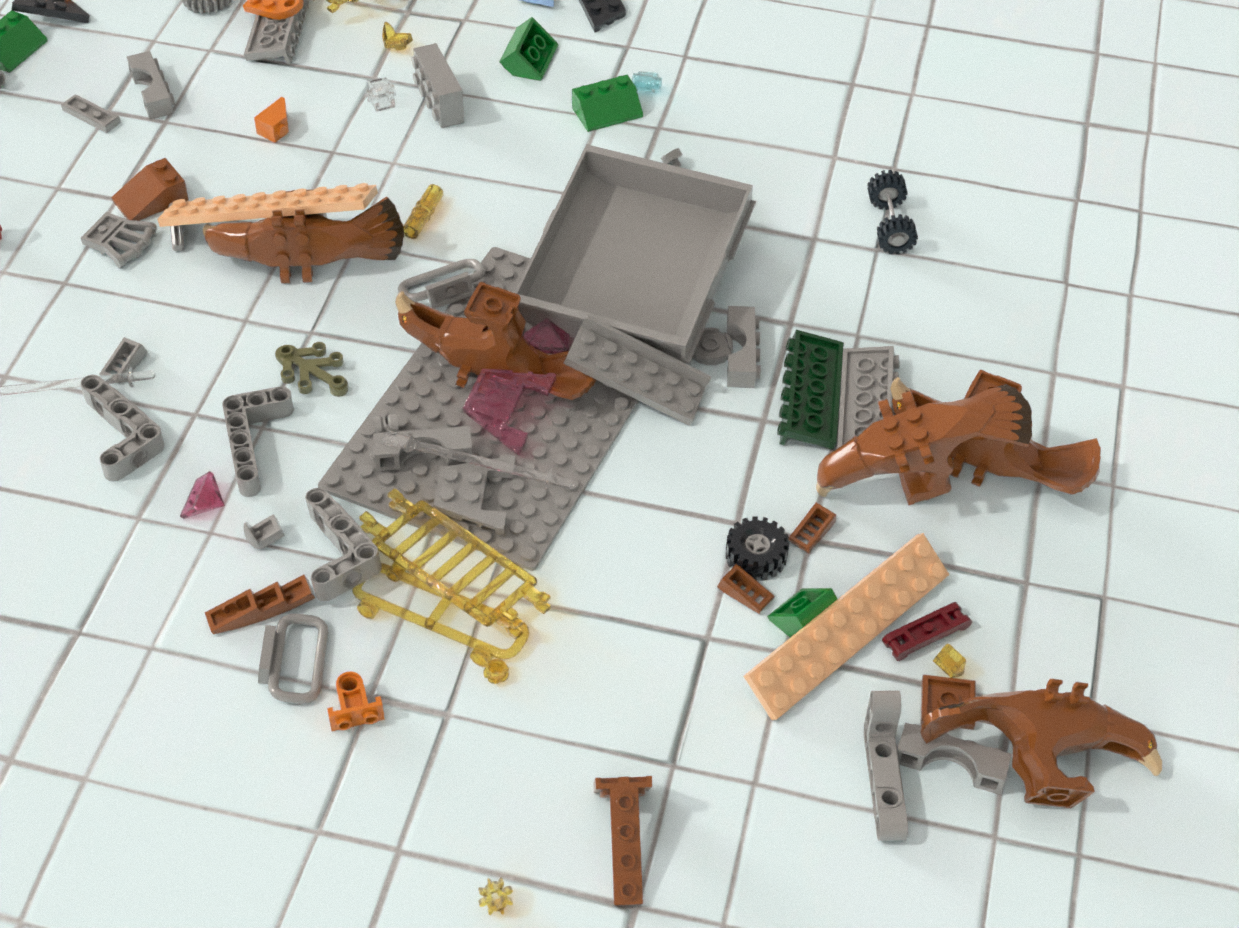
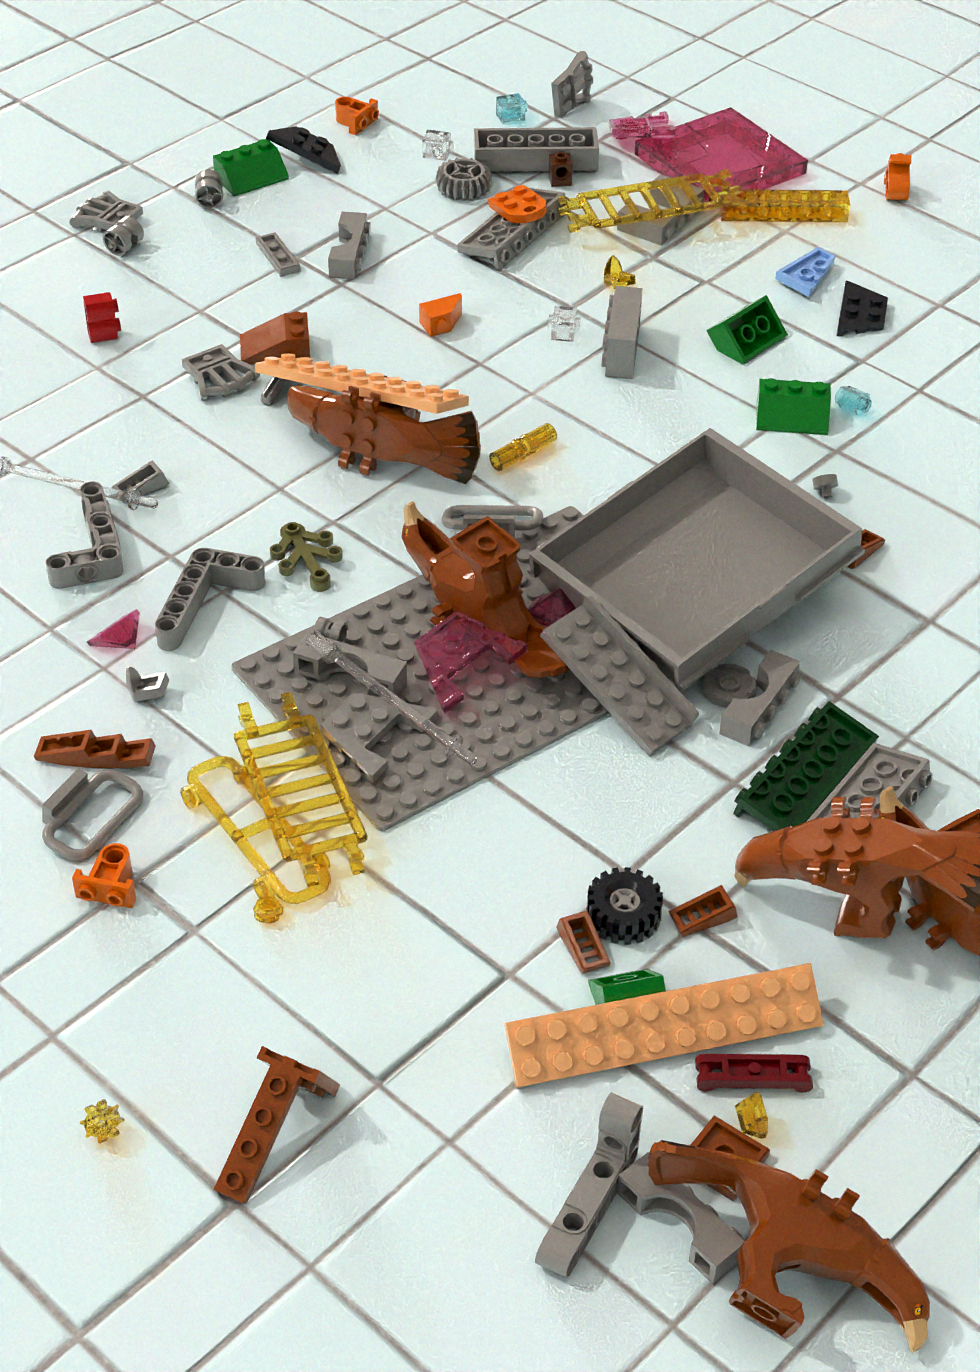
camera: 30 degrees right, 5 degrees down
light grey beam [305,488,382,601] -> none

